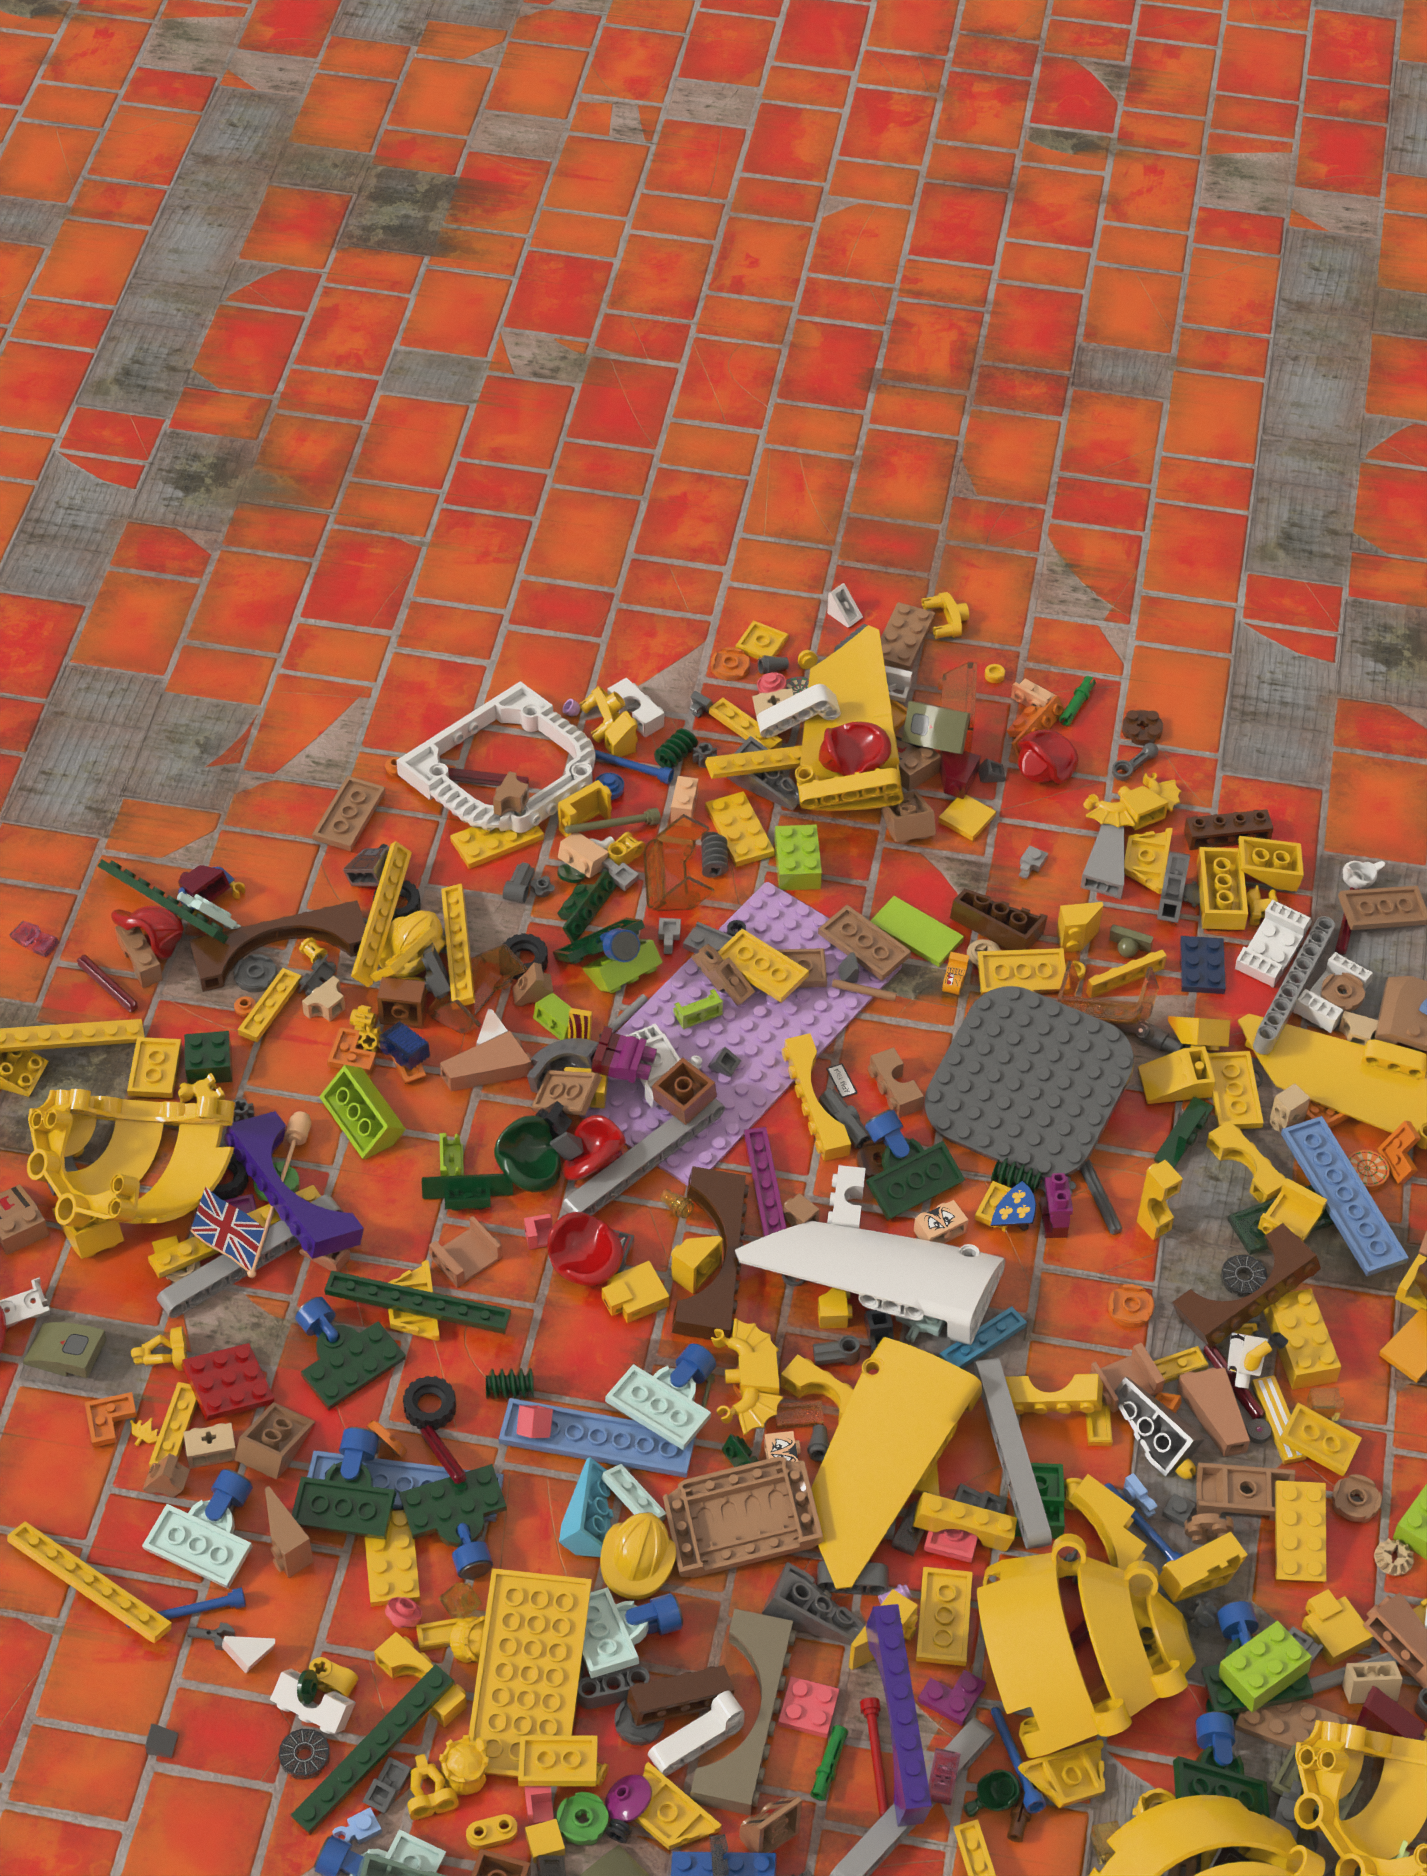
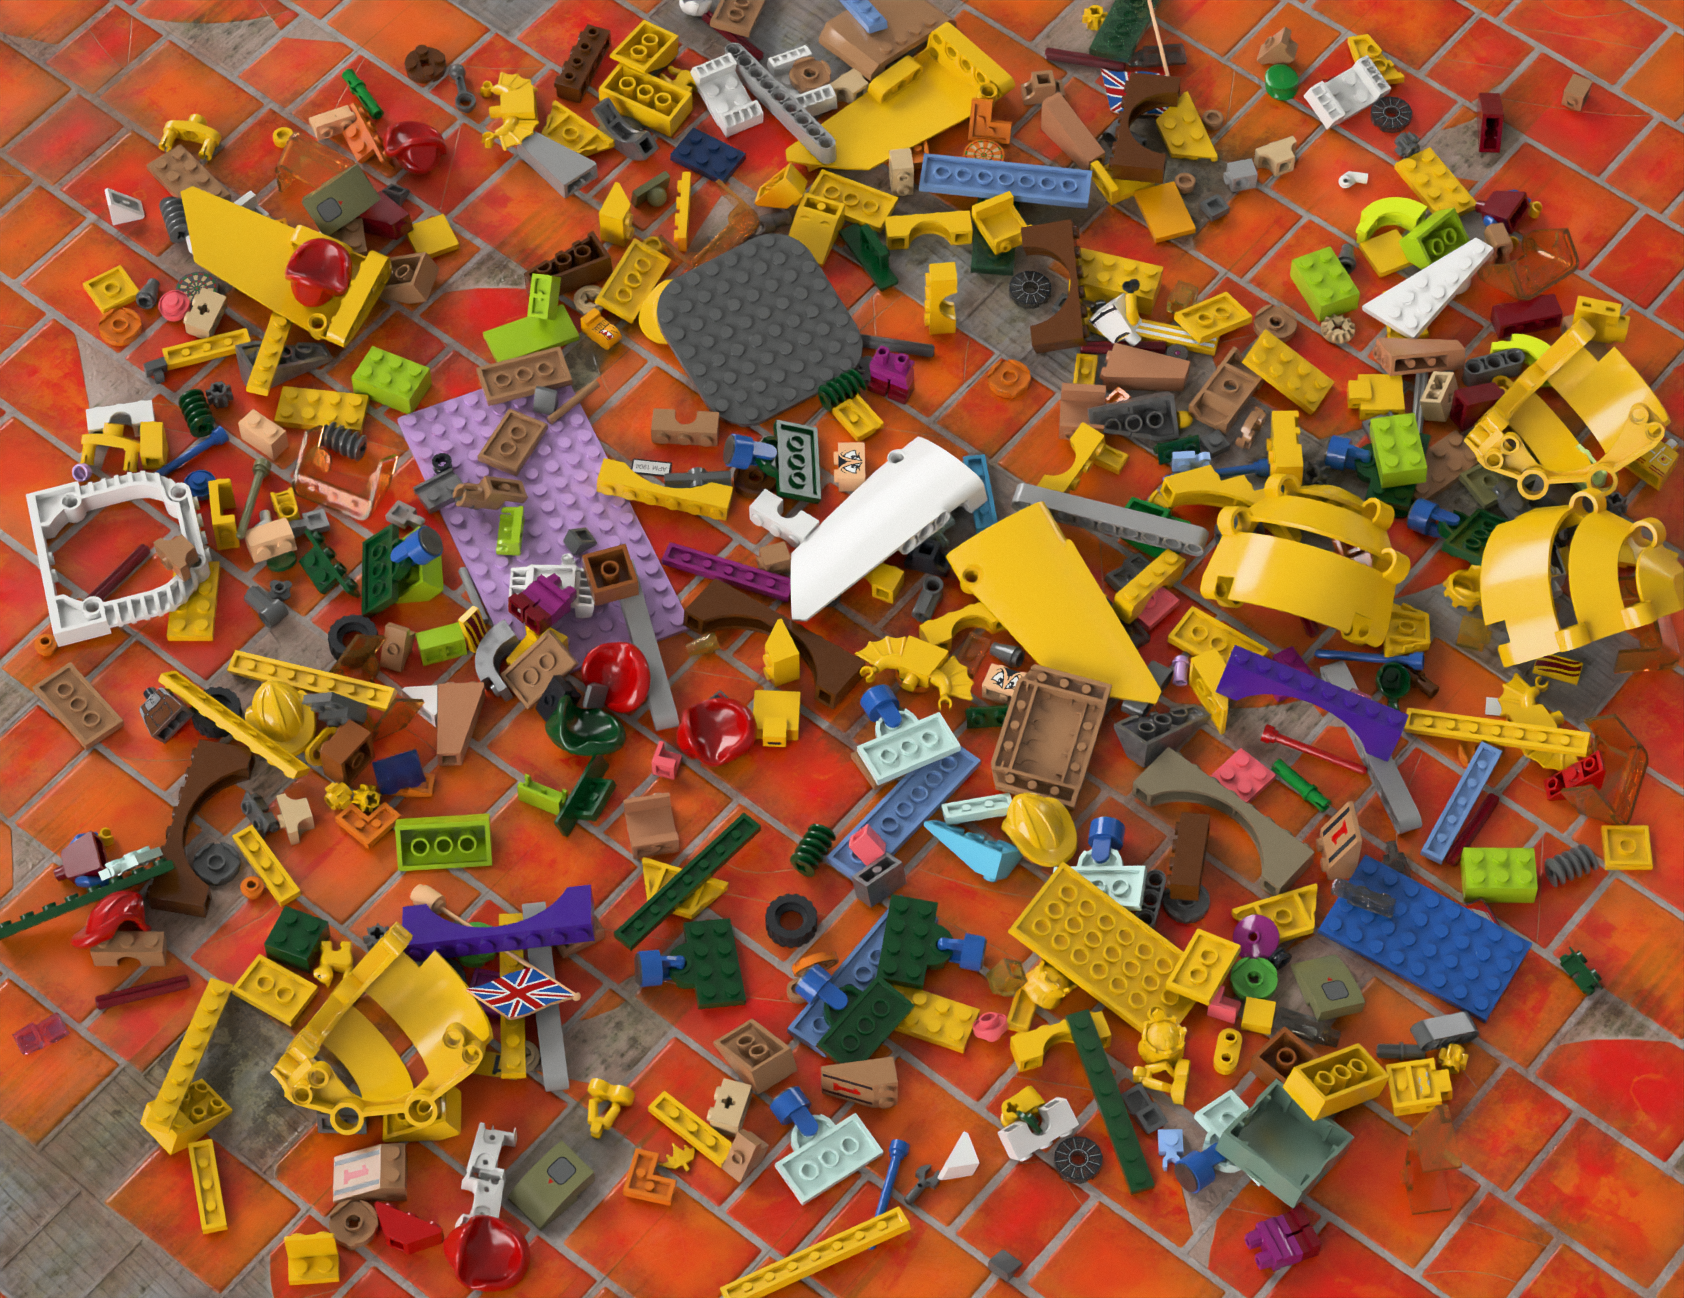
camera: 60 degrees left, 5 degrees up
red plate [181,1343,275,1421] -> none
yellow bush [299,937,328,964] -> none
yellow wing [370,927,436,982] -> none
dark red axle [420,1425,467,1484] -> none
white beam [647,1691,745,1776] -> none
yellow plate [718,929,809,1003] -> none
white beam [757,684,841,738] -> none
yellow plate [798,650,818,669] -> none
blue shield [991,1181,1036,1231] -> none
light grey plate [1019,845,1048,879] -> none
none -> white piece [466,1122,517,1189]
none -> lime hinge [527,273,561,320]
none -> flat silver brick [852,852,907,908]
none -> dark green hinge [1153,434,1200,465]

